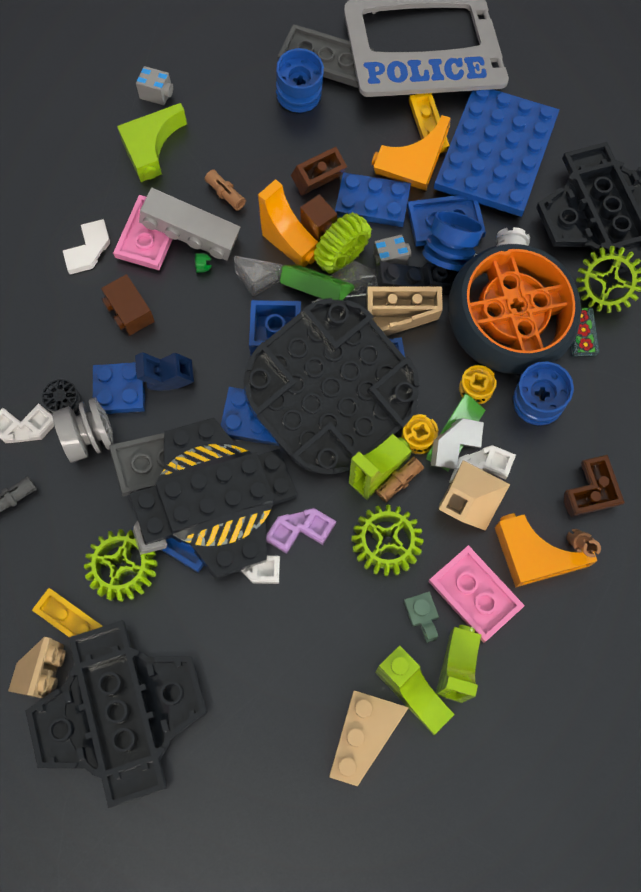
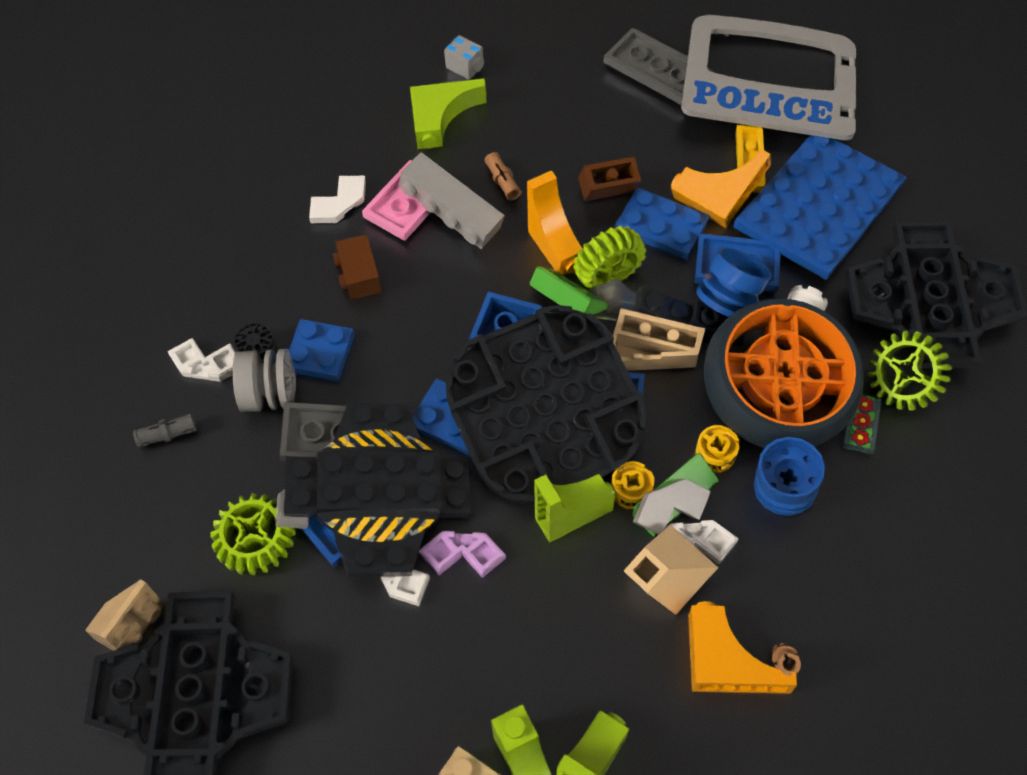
camera: 20 degrees right, 10 degrees down
yellow plate [32,588,103,637] -> none
dark blue brick [135,352,194,391] -> none
green hinge [195,253,212,273] -> none
clear slope [234,256,282,297] -> none
blue wheel [276,48,324,113] -> none
reddish brown brick [300,194,338,242] -> none
lime gear [351,504,424,576] -> none
light grey brick [373,235,411,265] -> none
medium nougat pin [375,457,424,503] -> none
sand green plate [404,591,439,643] -> none
bright pink plate [428,545,525,643] -> none
reddish brown brick [564,455,625,517] -> none

